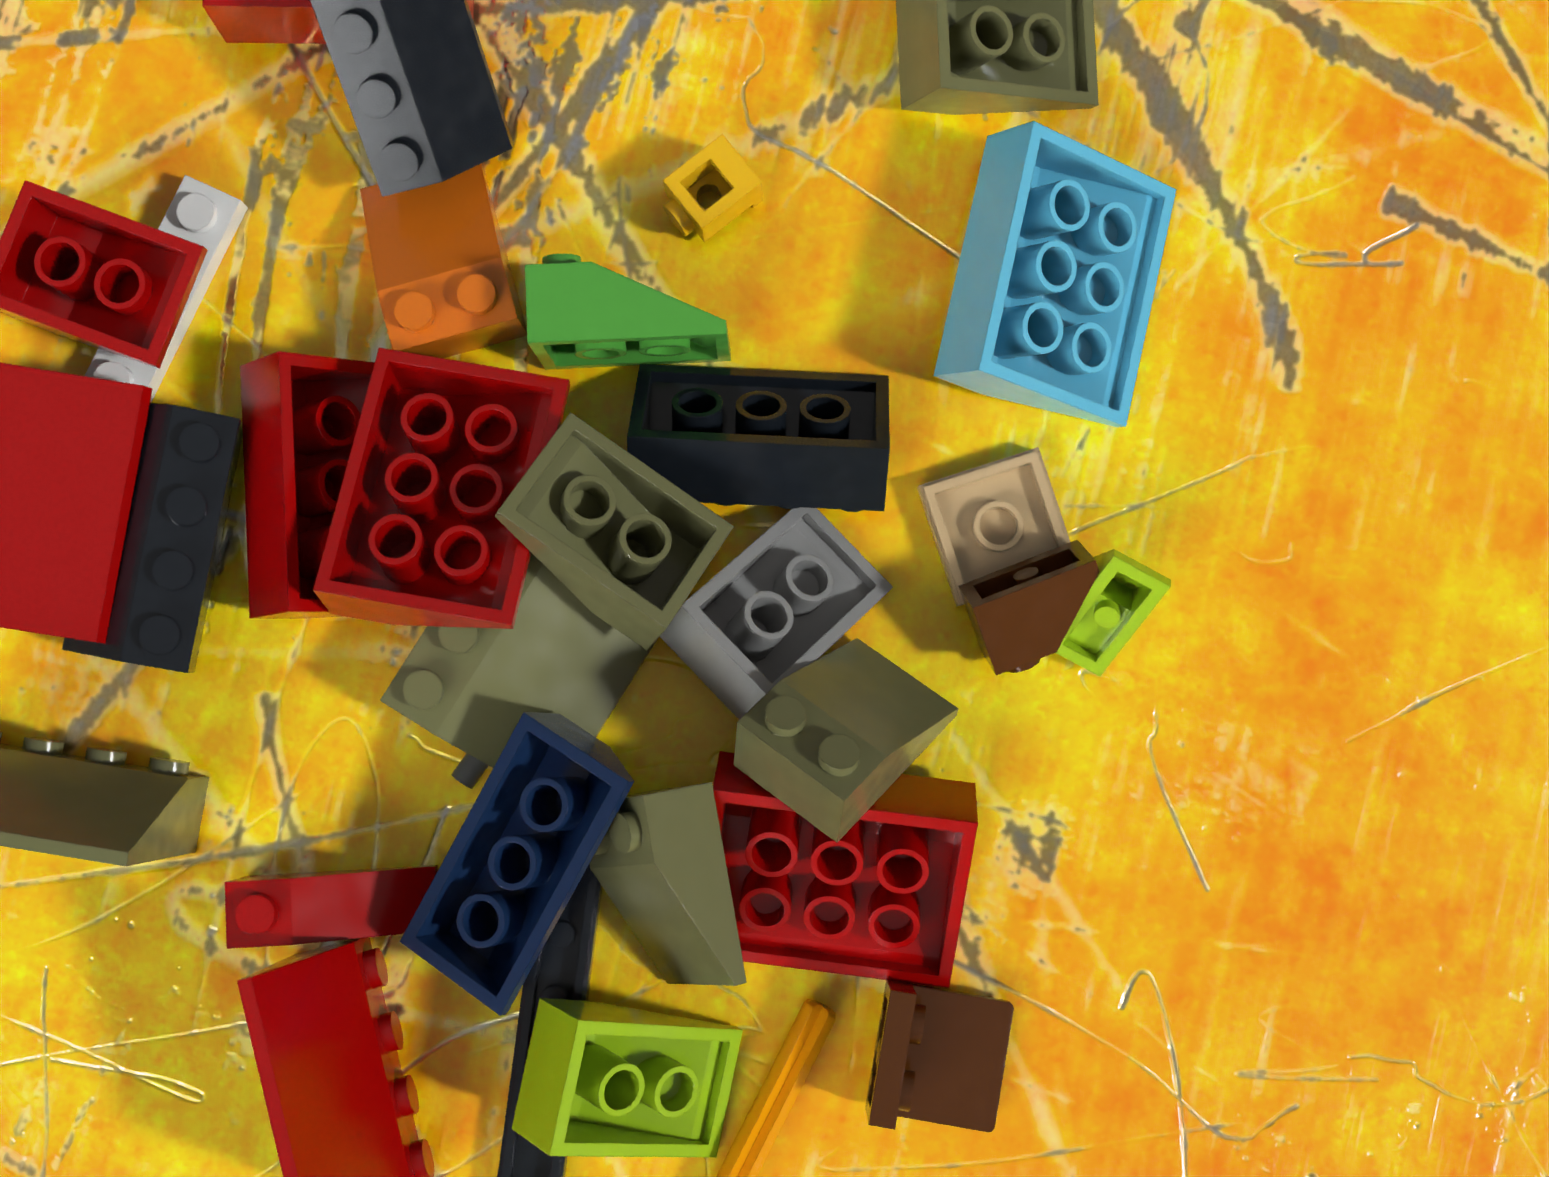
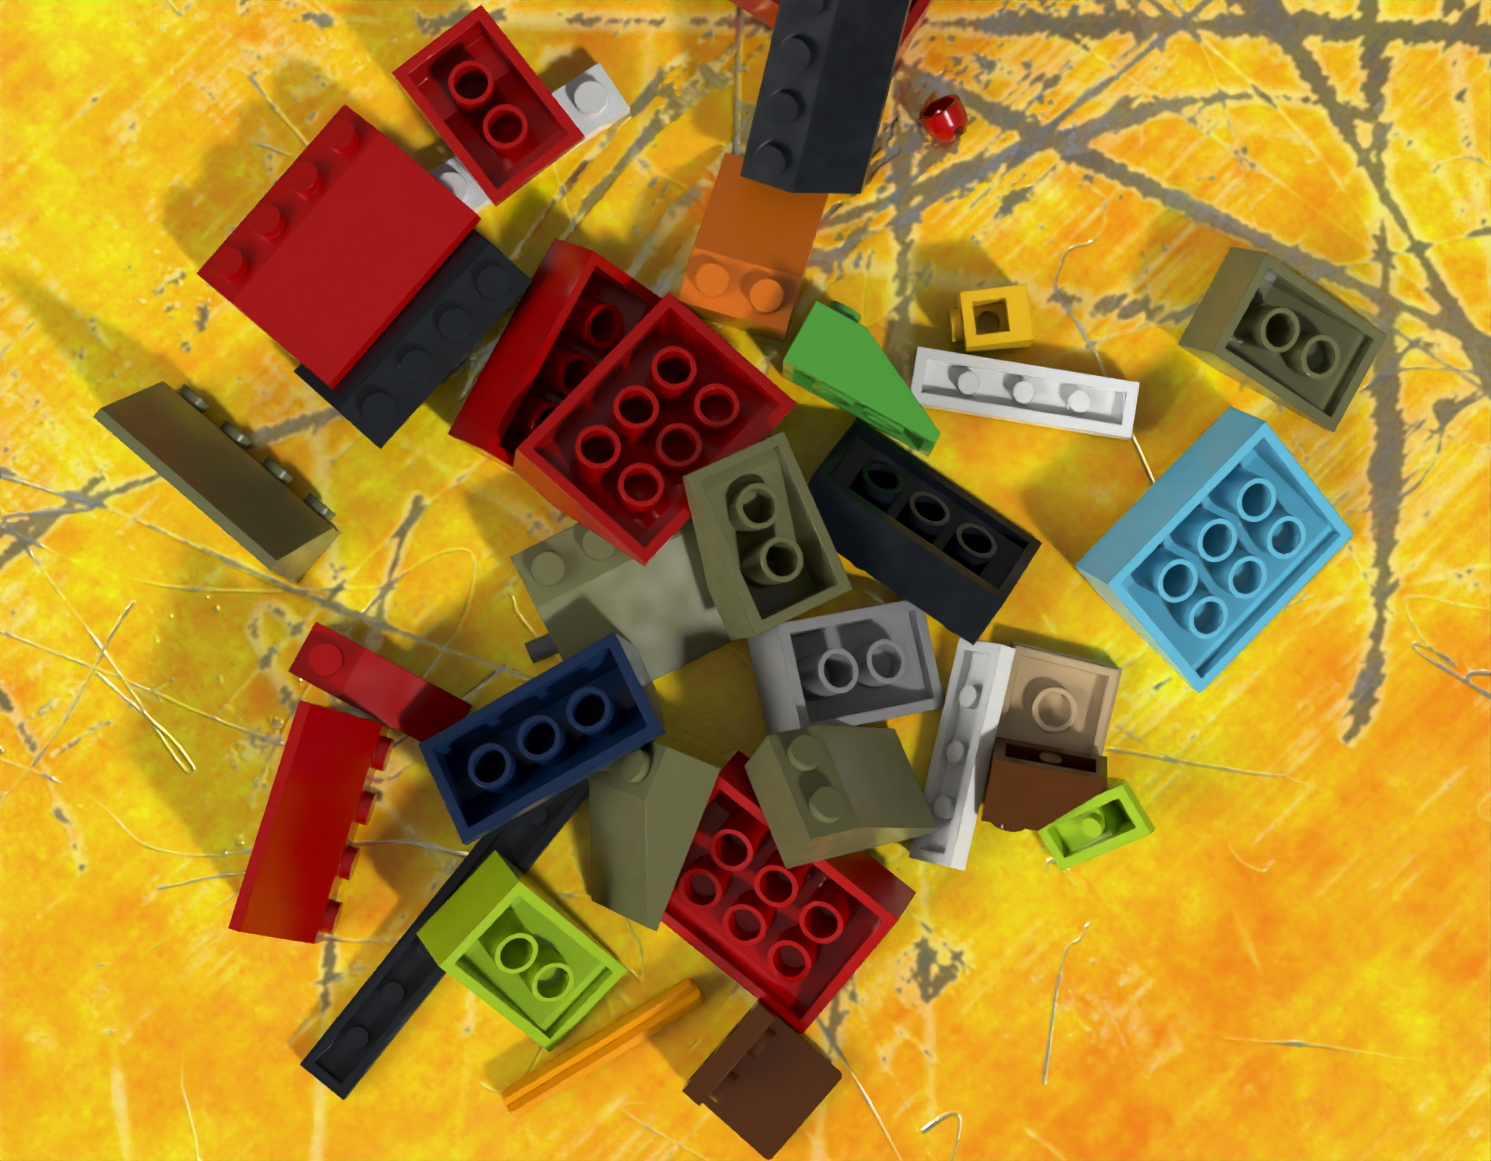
camera: 30 degrees right, 0 degrees up
none -> white plate [909,638,1016,871]
none -> white plate [910,346,1140,440]
none -> red hinge [919,94,968,143]

